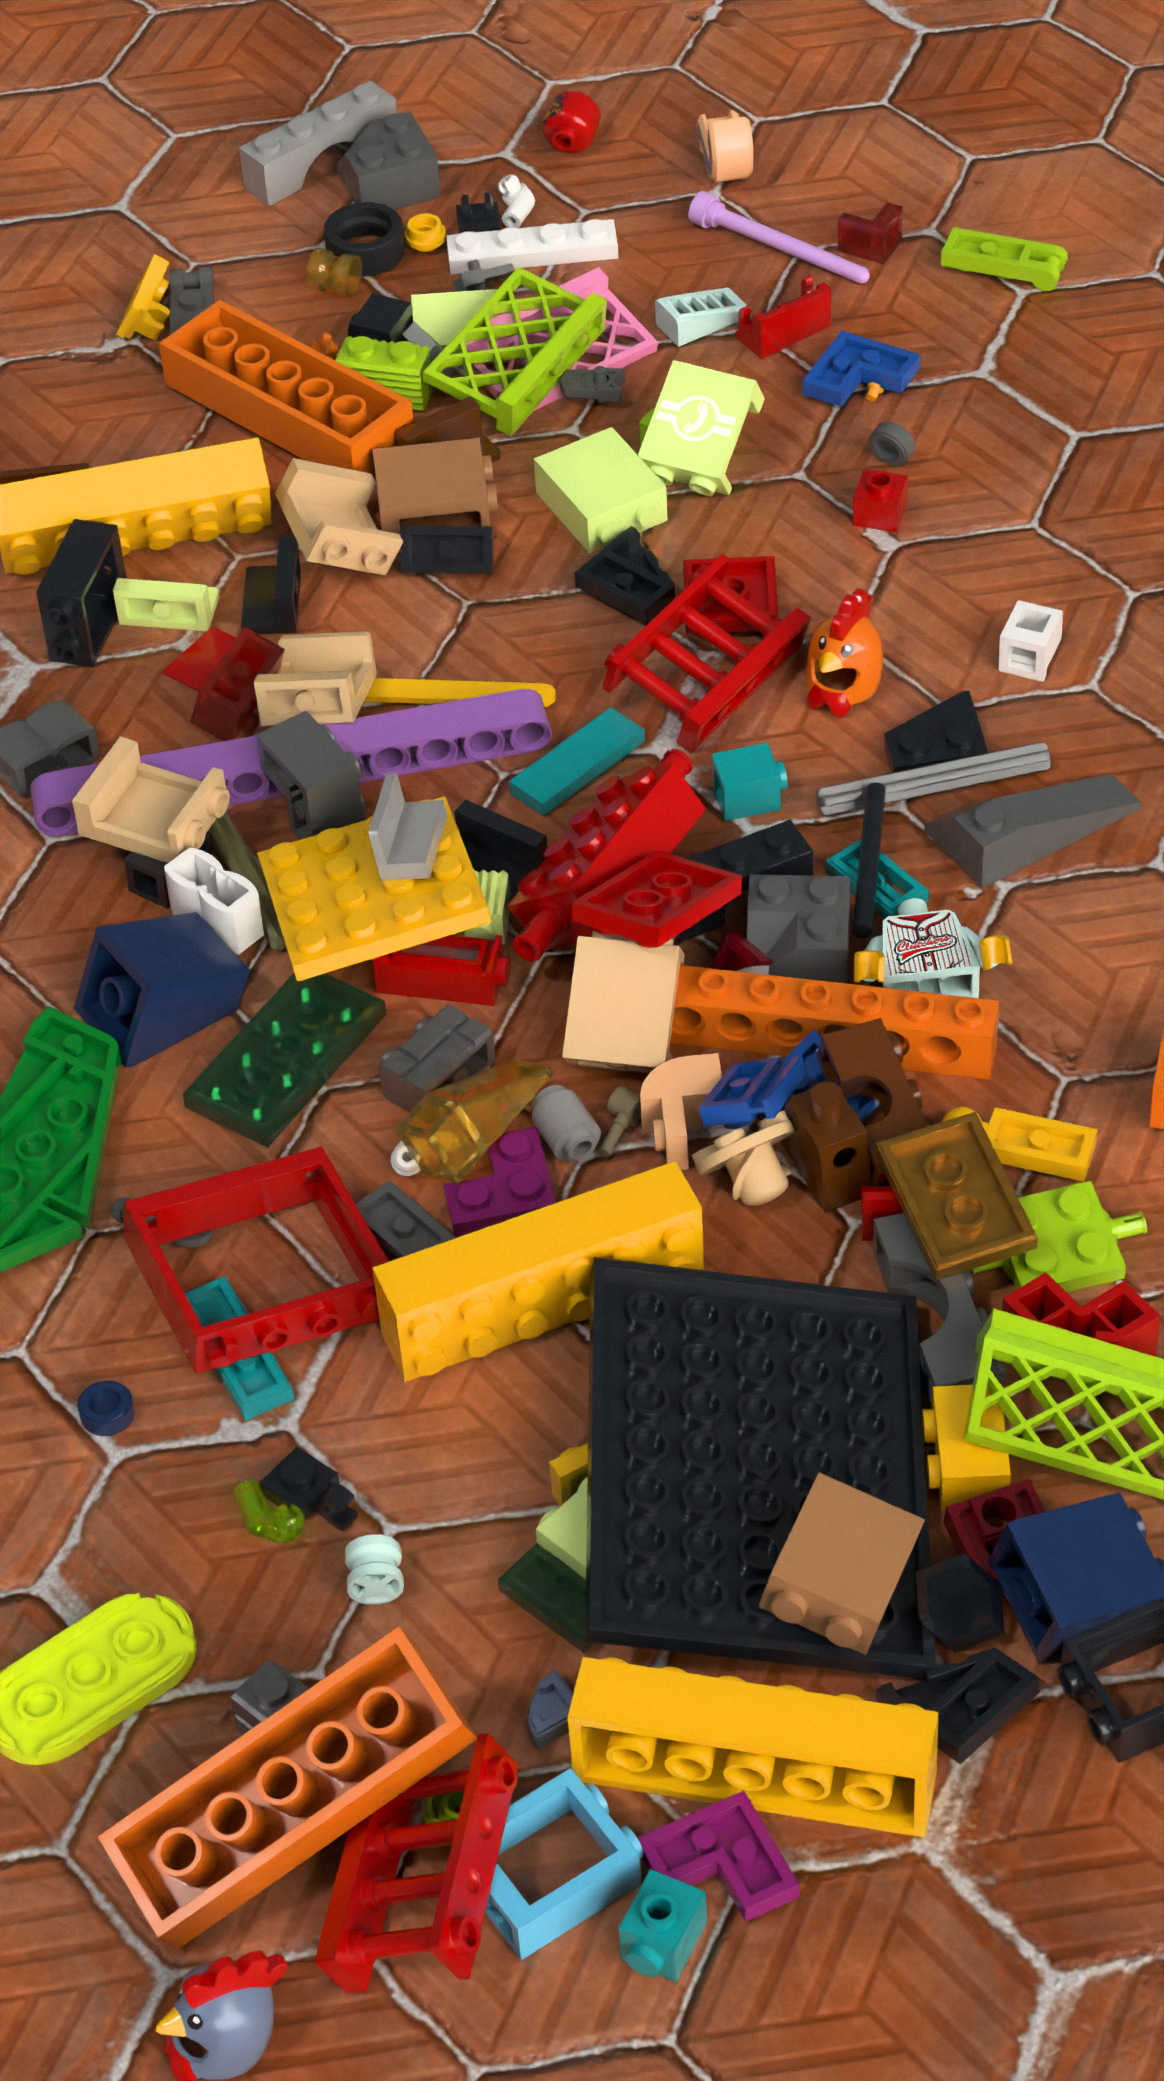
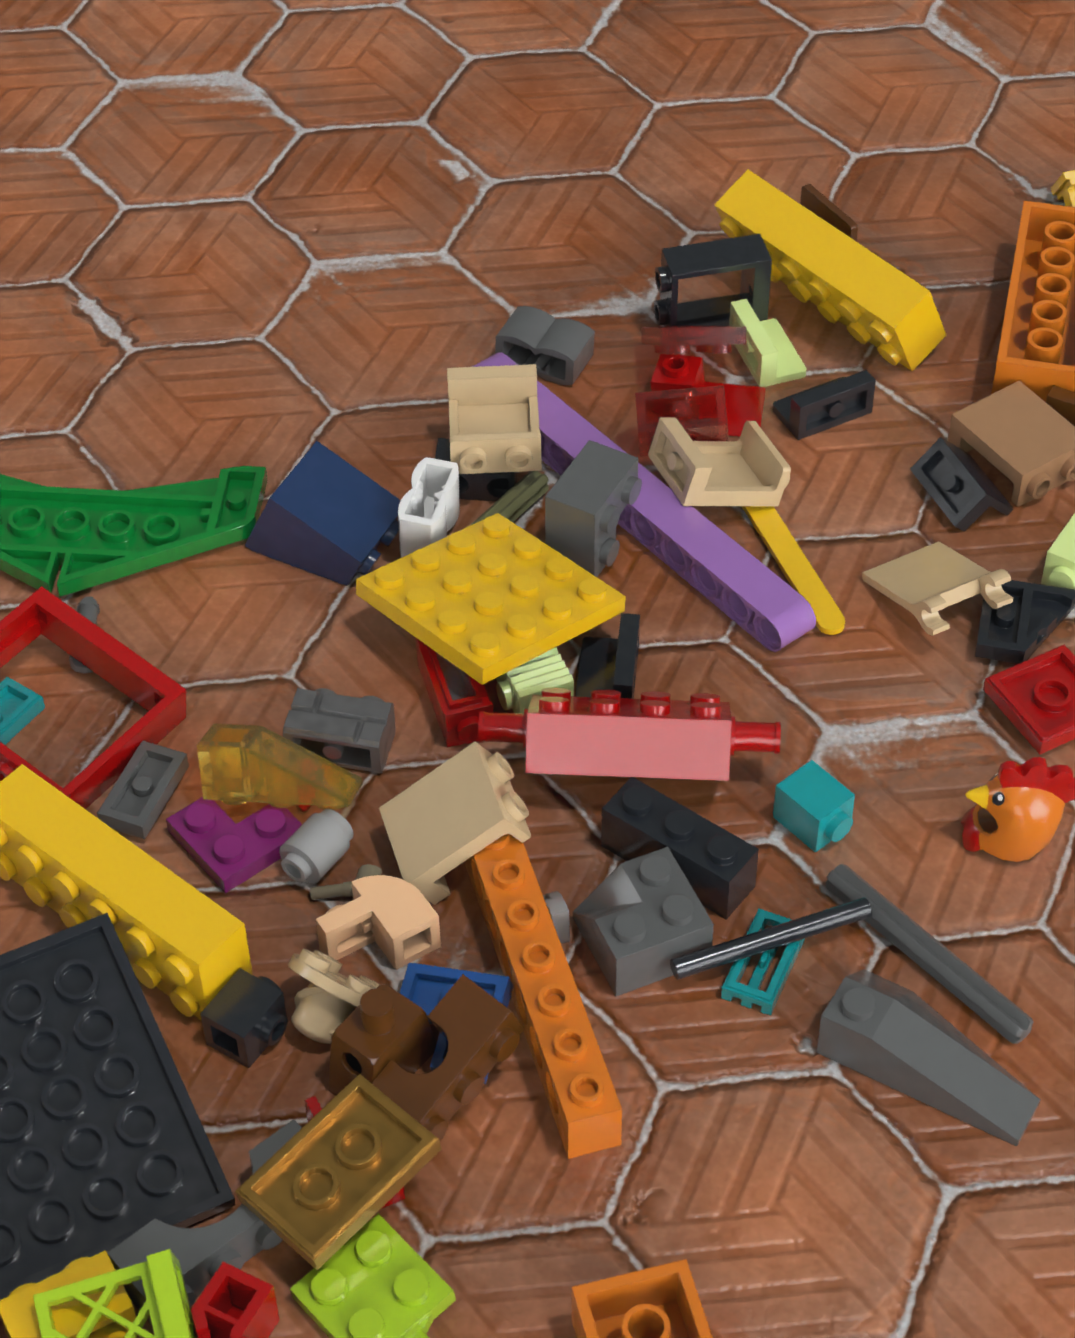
camera: 60 degrees right, 0 degrees up
clear green plate [183,973,387,1147] -> none
tan panel [275,458,403,576] -> none
light grey panel [368,773,447,881] -> none
teal tile [509,707,645,816] -> none
red plate [572,850,742,948] -> none
red fence [602,554,812,753] -> none
blue plate [698,1054,807,1129] -> none
dark red tile [710,932,772,971] -> none
light aqua torso [854,898,1013,998] -> none
black wing [884,691,989,773] -> none
yellow plate [942,1107,1098,1182] -> none
none -> black brick [200,968,288,1068]
none -> clear red plate [641,325,746,354]
none -> red plate [650,354,705,412]
none -> tan flag [862,542,1013,636]

